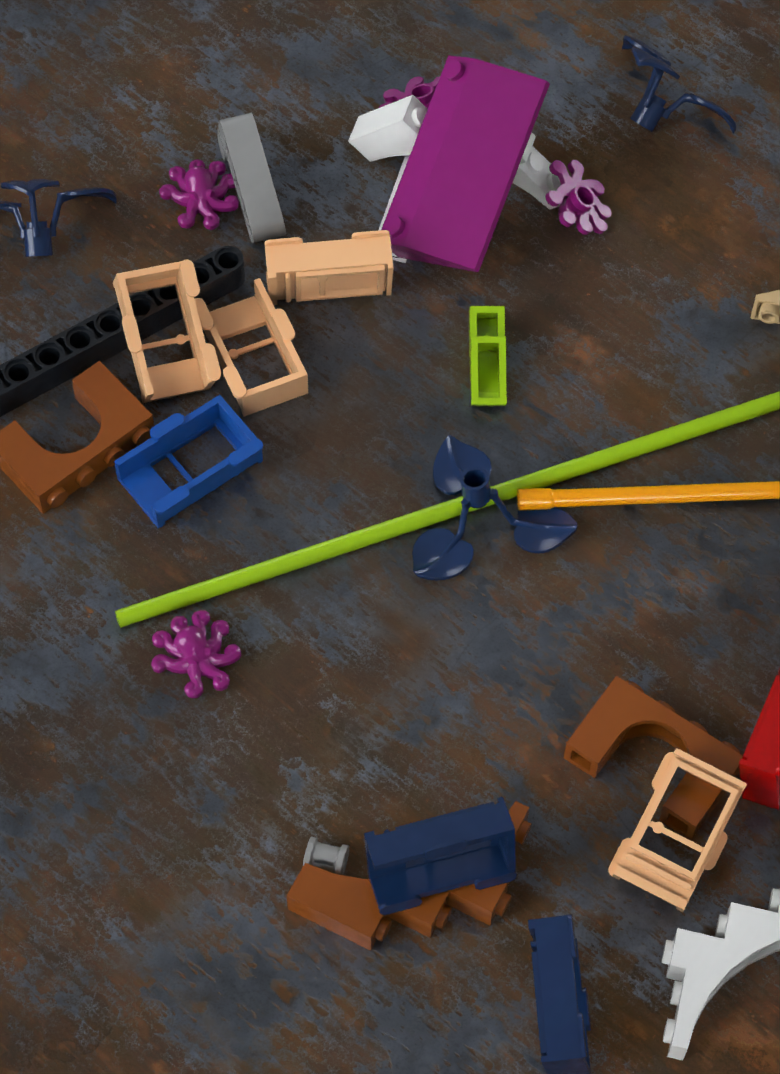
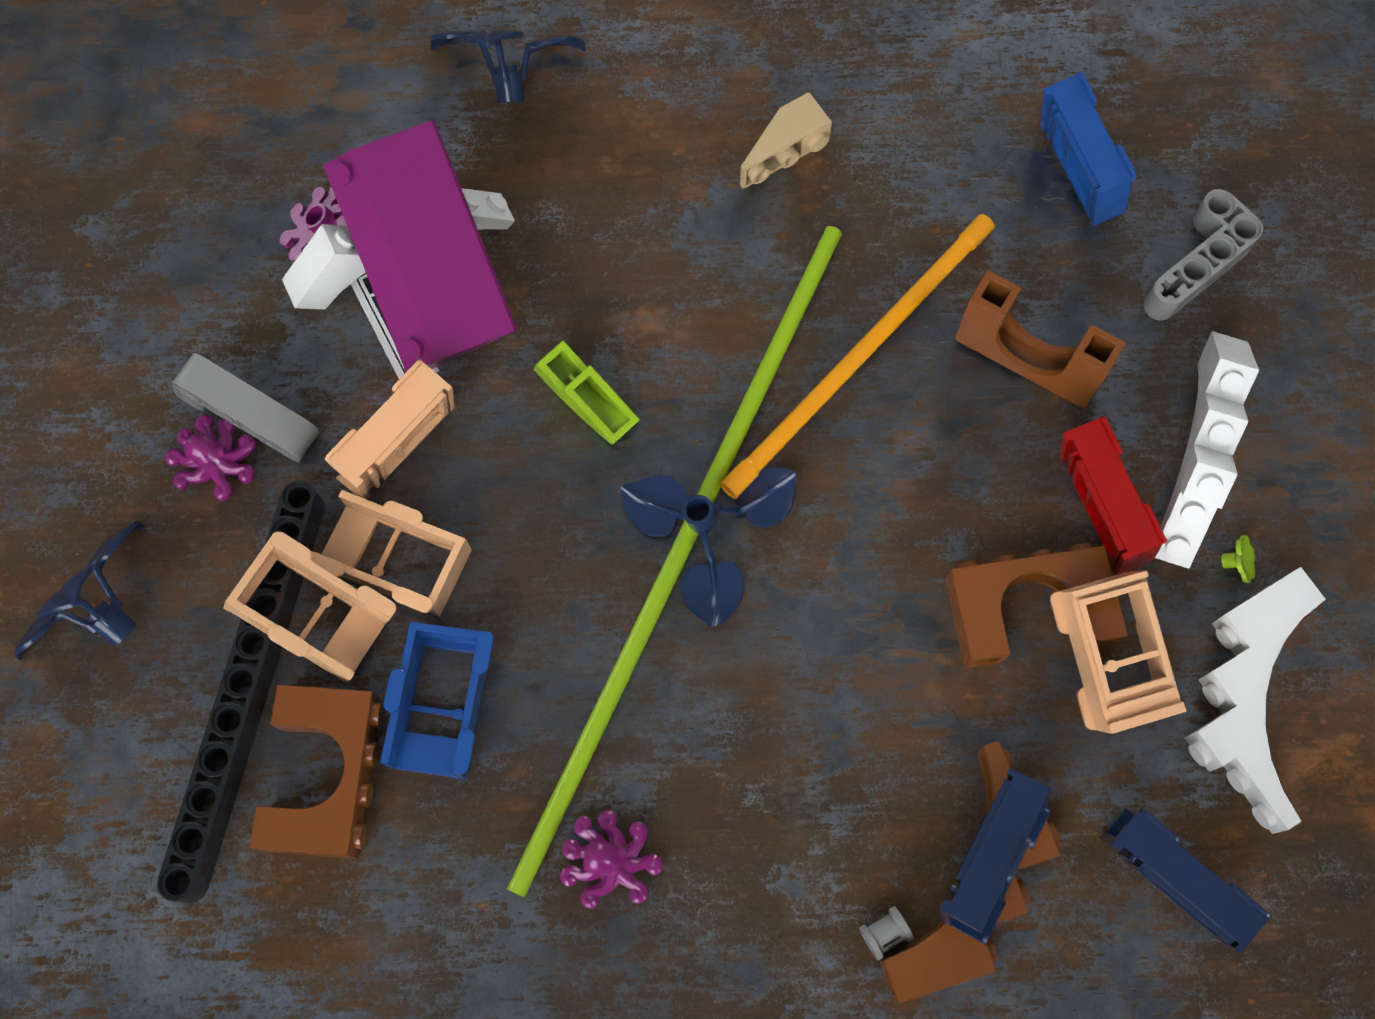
camera: 40 degrees left, 10 degrees up
magenta animal [545,160,612,235] -> none

